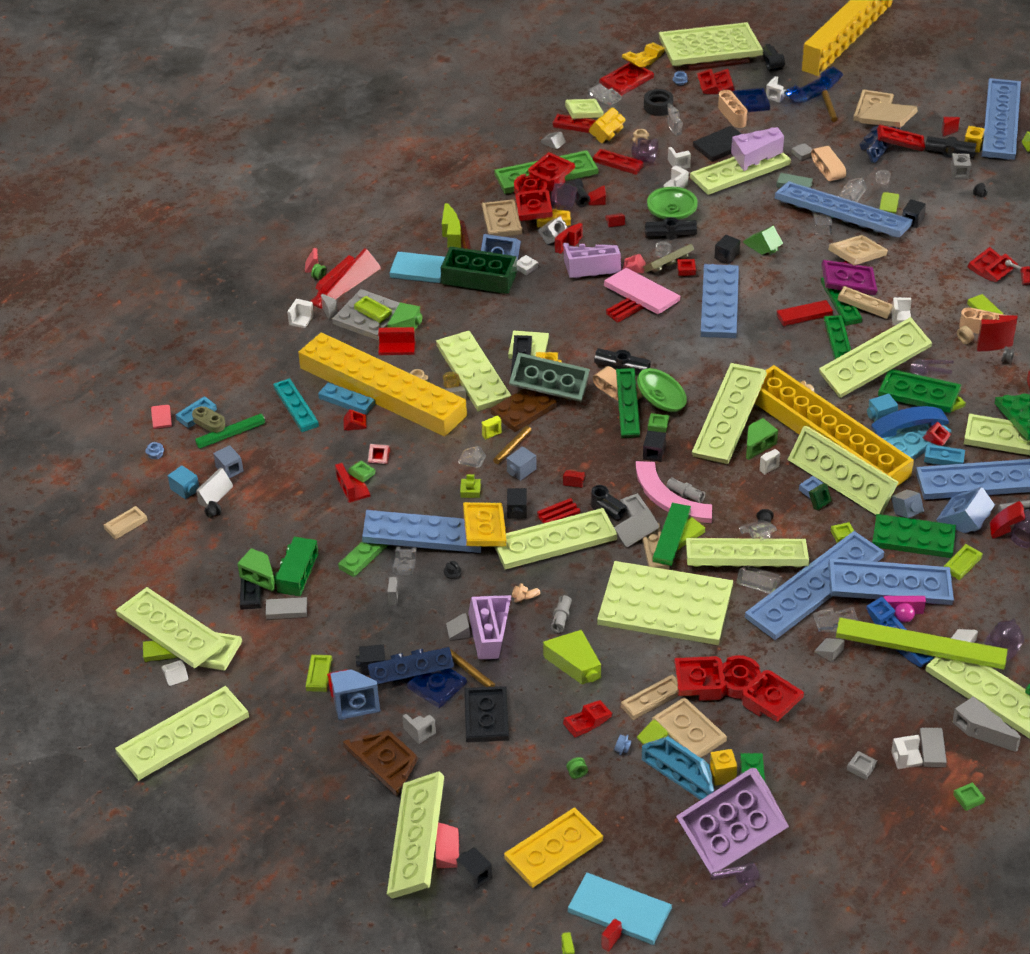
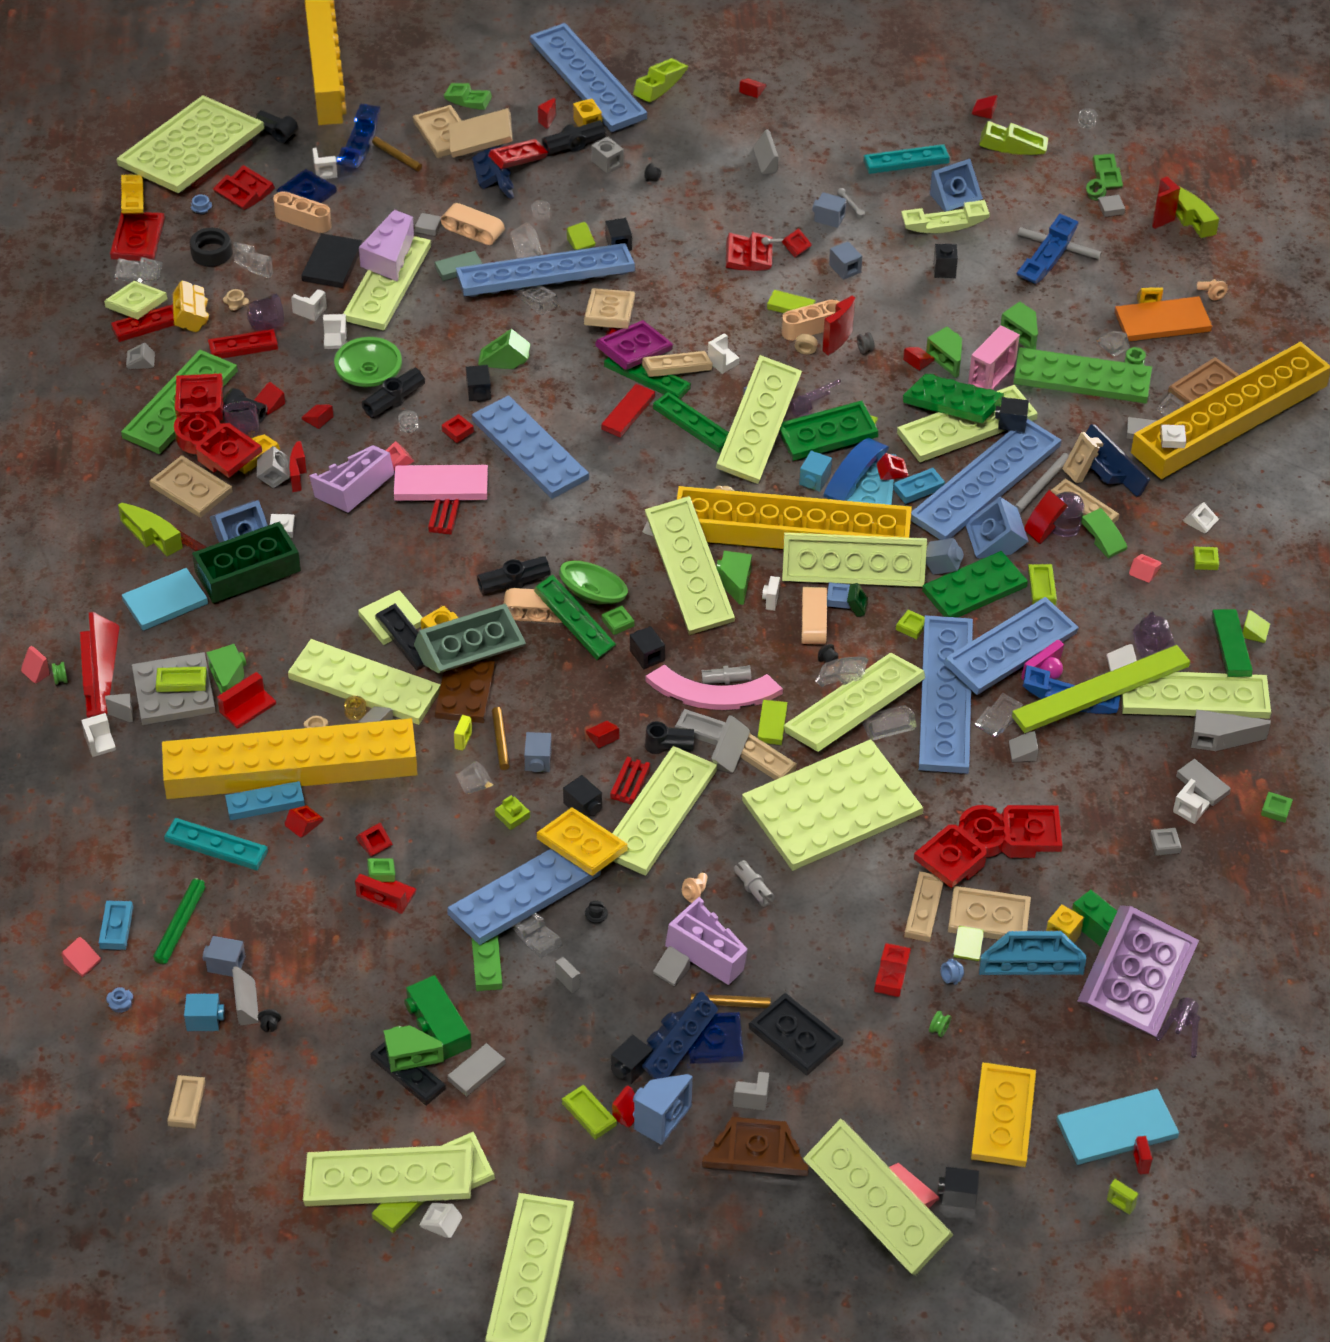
camera: 45 degrees left, 5 degrees up
olive plate [192,406,225,433] -> none
lime slope [543,630,601,684] -> none
olive plate [643,244,694,273] -> none
green tile [653,502,691,566] -> none
none -> bright green slope [444,83,492,110]
none -> light nougat beam [802,587,827,645]

